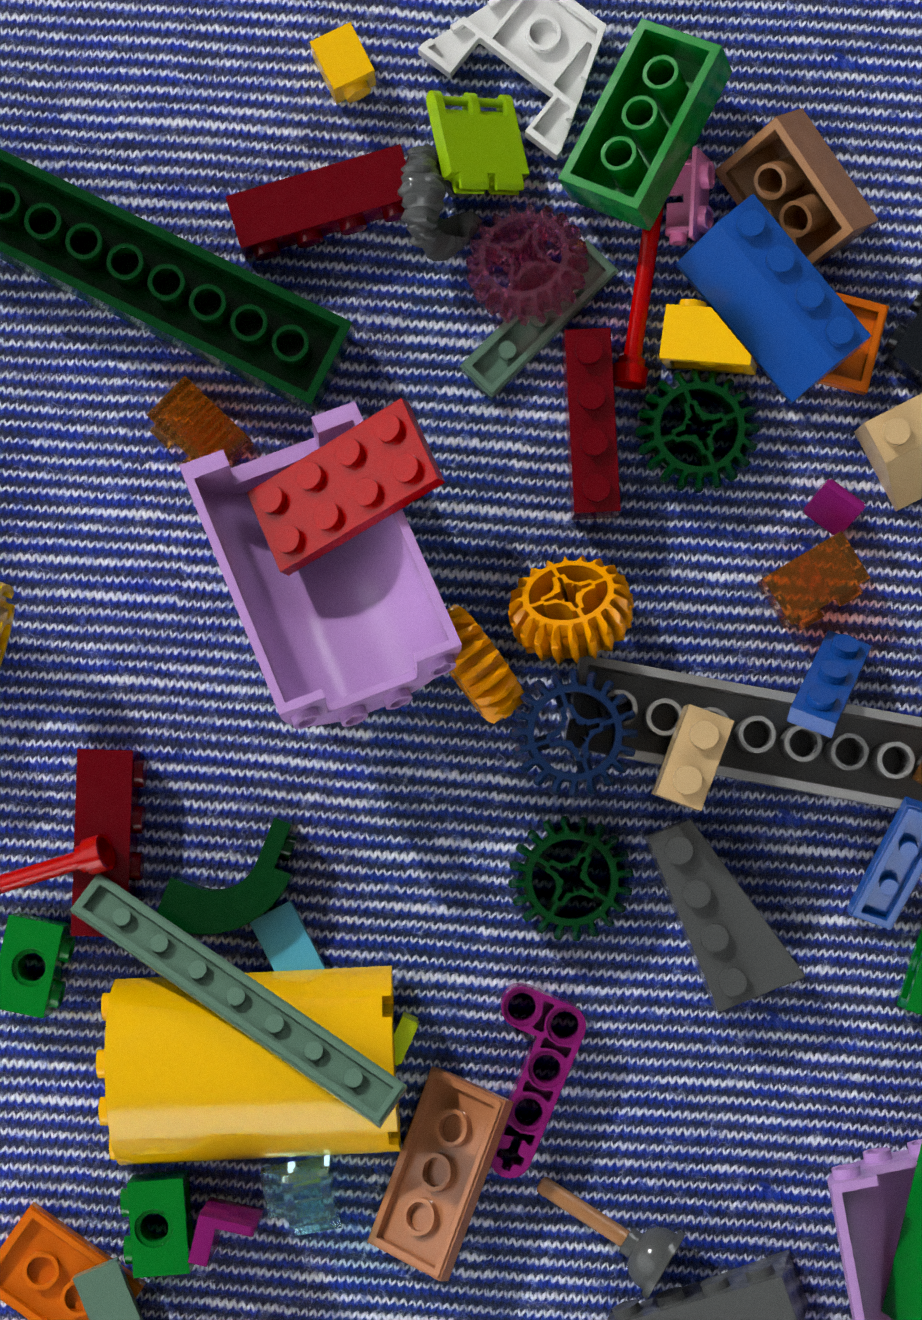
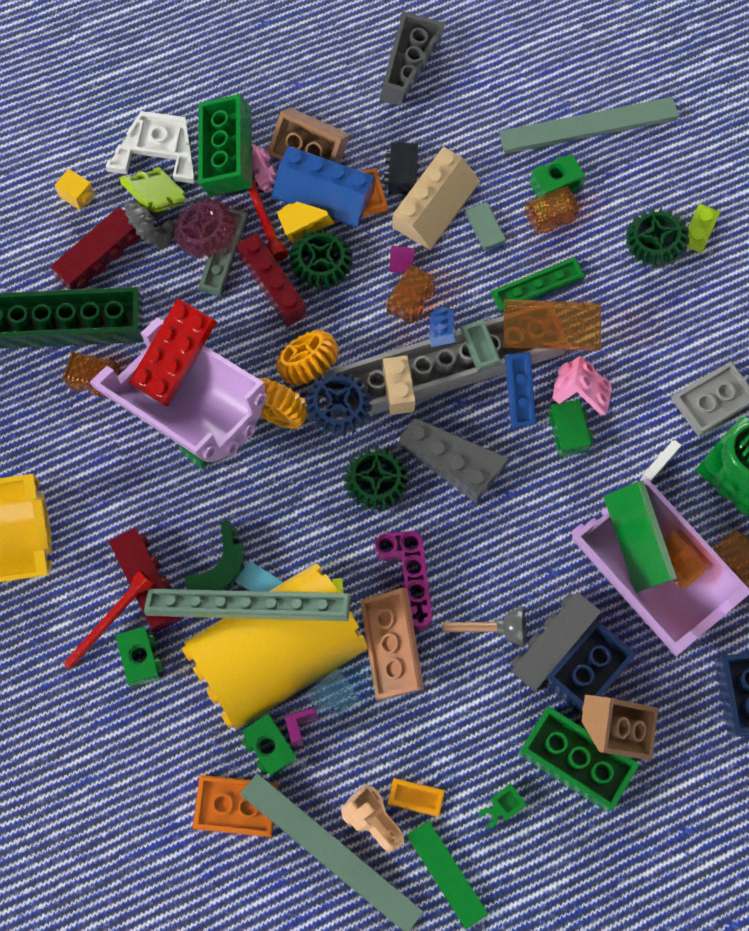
camera: 30 degrees left, 15 degrees down
none -> sand green tile [461,319,501,372]

